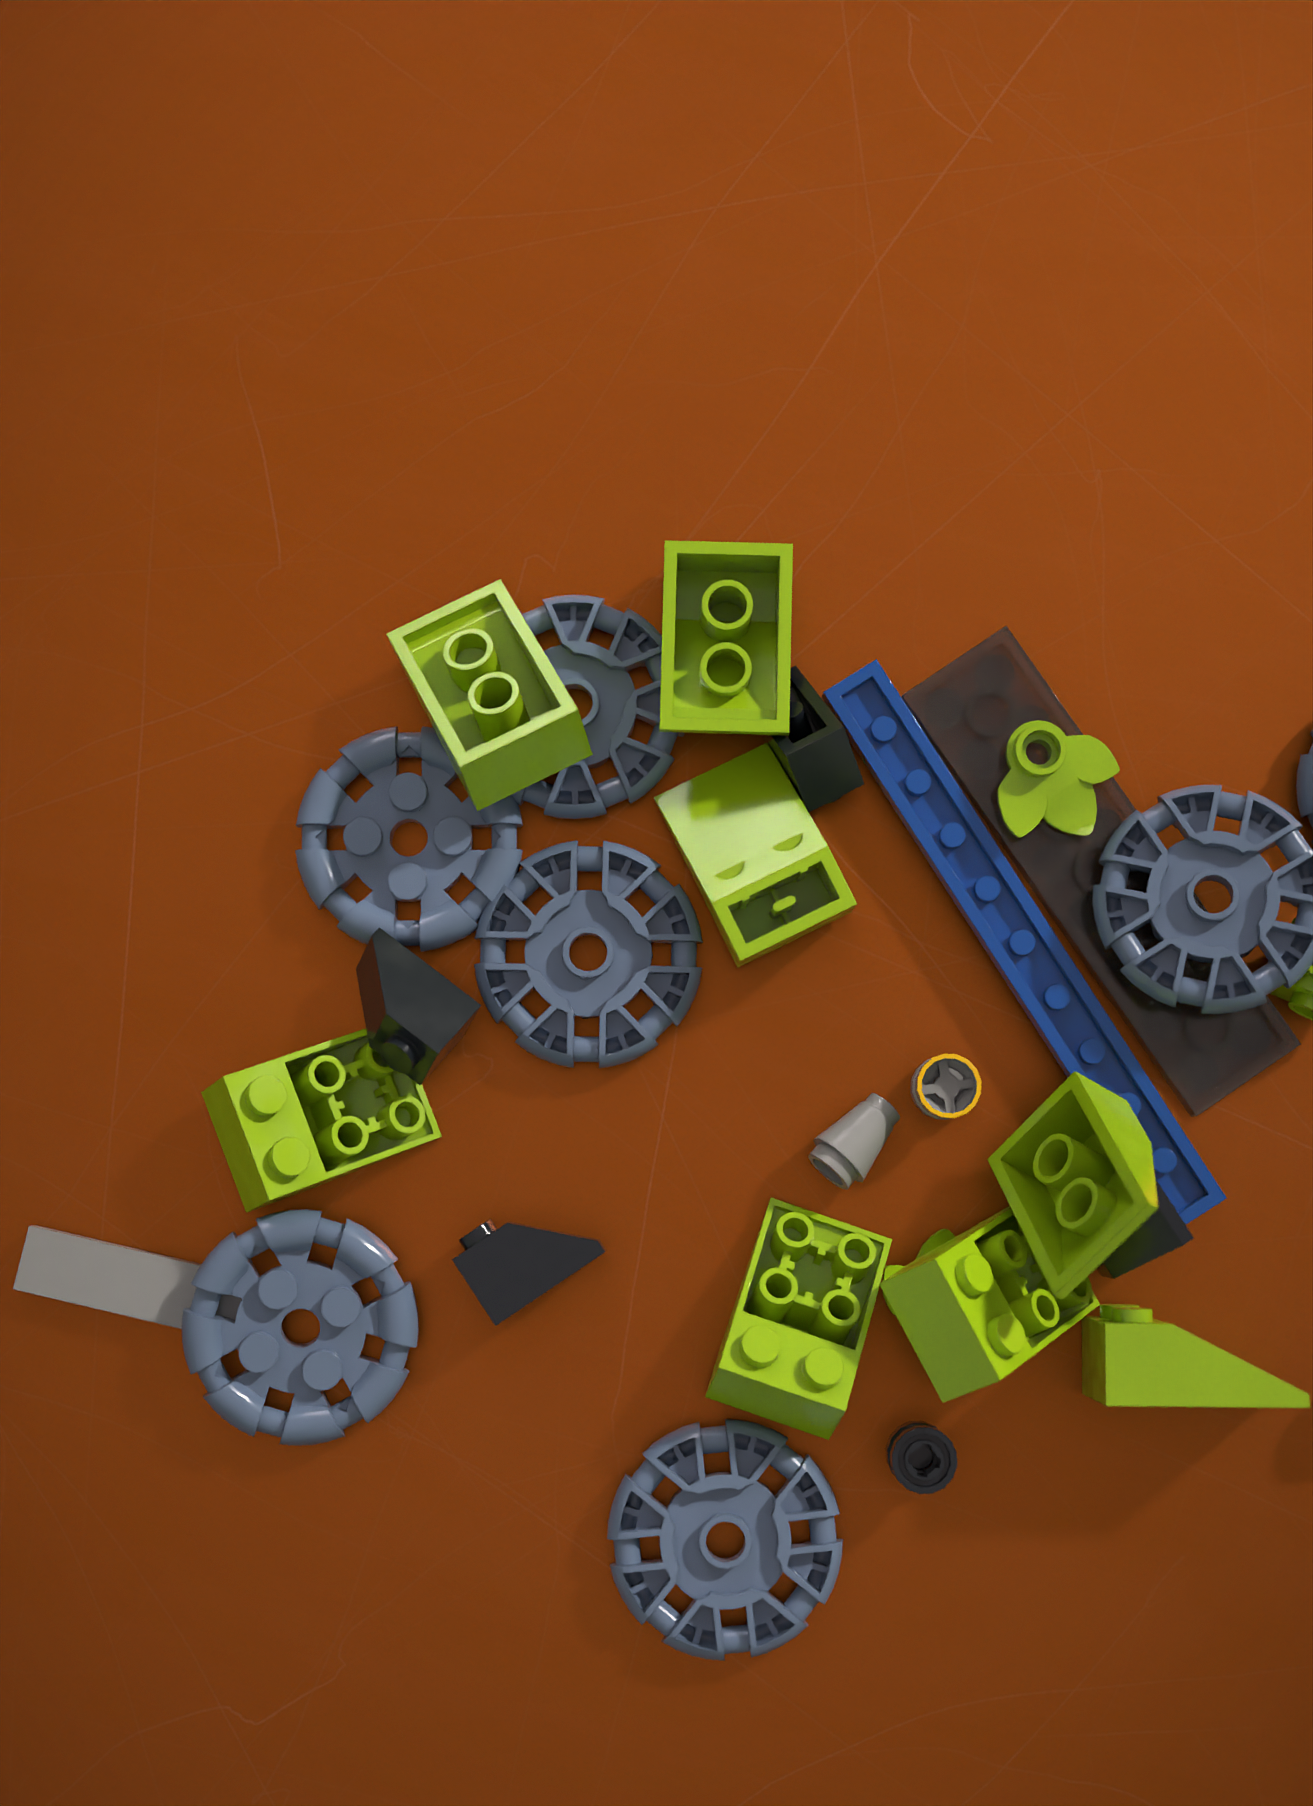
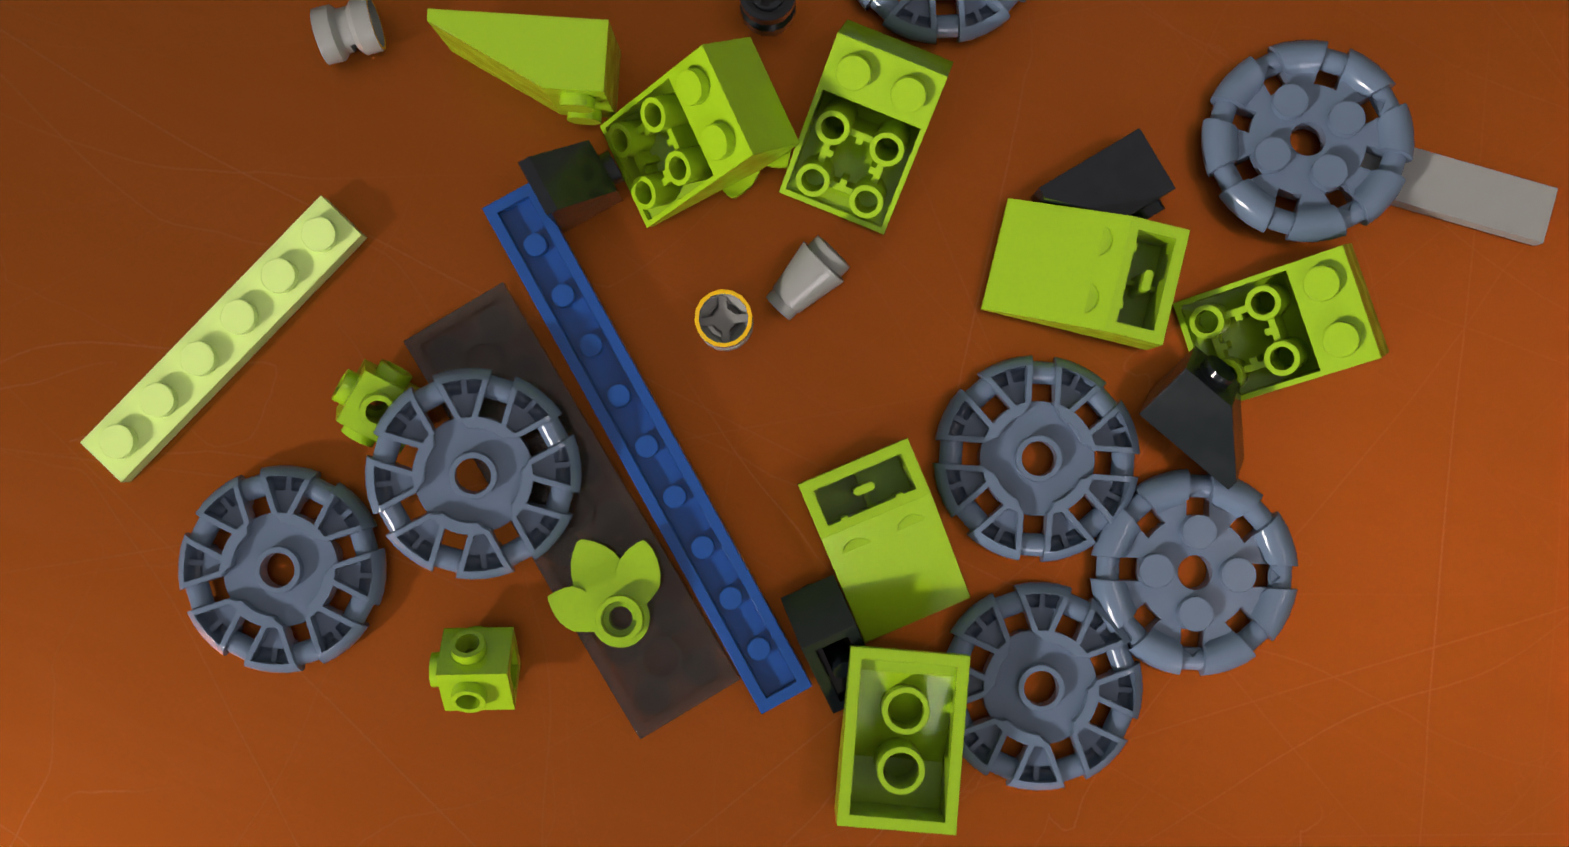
camera: 175 degrees left, 5 degrees up
lime slope [386,579,593,811] -> none
lime slope [987,1071,1158,1300] -> none
none -> lime brick [429,626,521,713]
none -> lime slope [981,198,1190,350]

